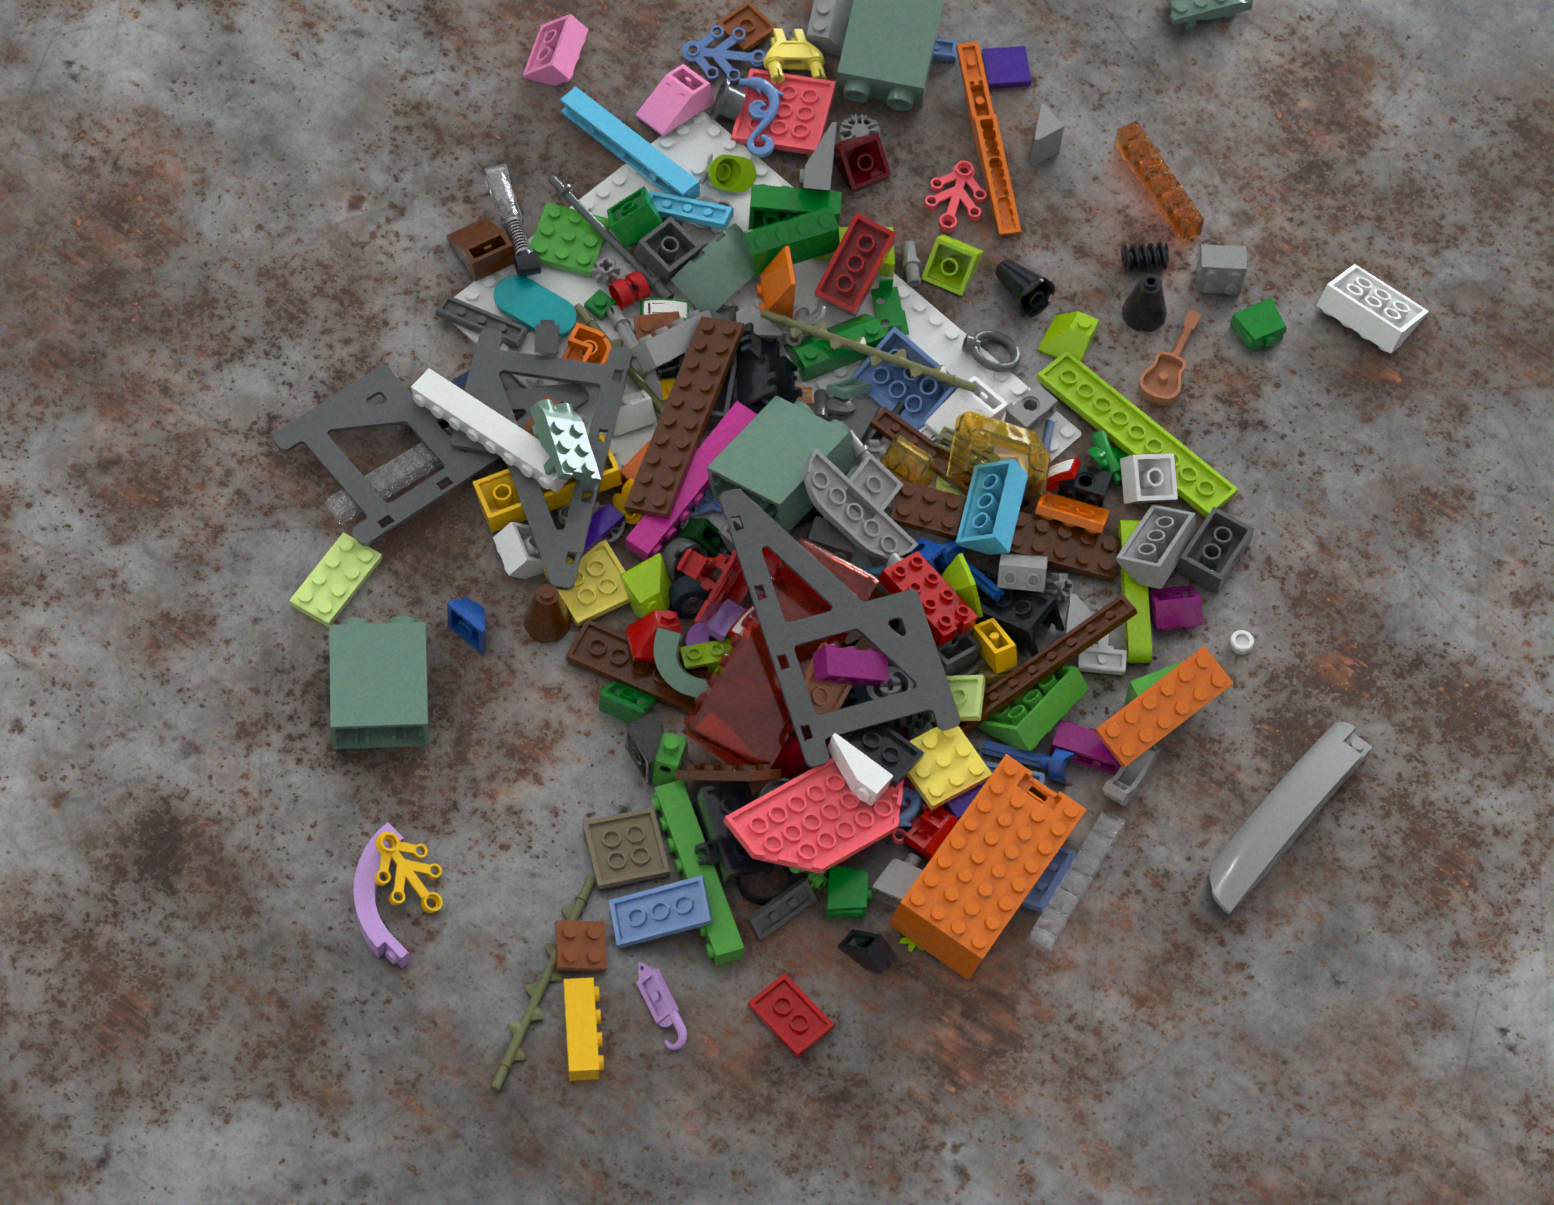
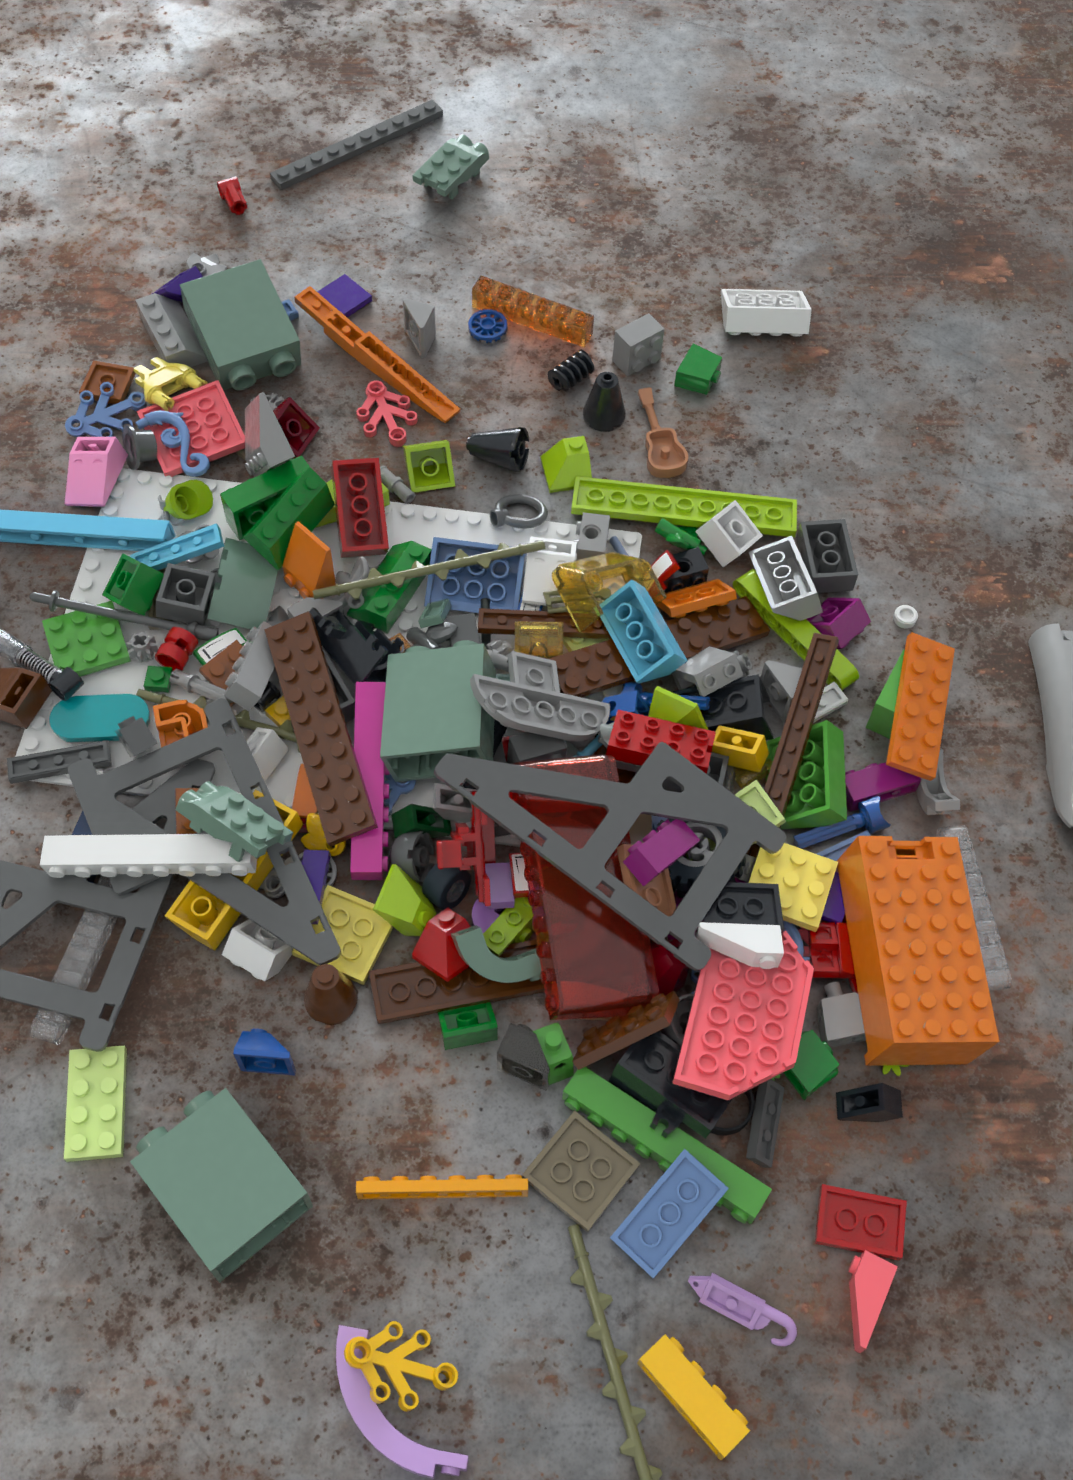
camera: 35 degrees left, 0 degrees up
dark orange plate [555,920,607,972] -> none
green piece [871,278,909,335] -> none
none -> light orange plate [356,1174,528,1199]
none -> blue wheel [468,309,507,343]
none -> coral slope [848,1250,898,1353]

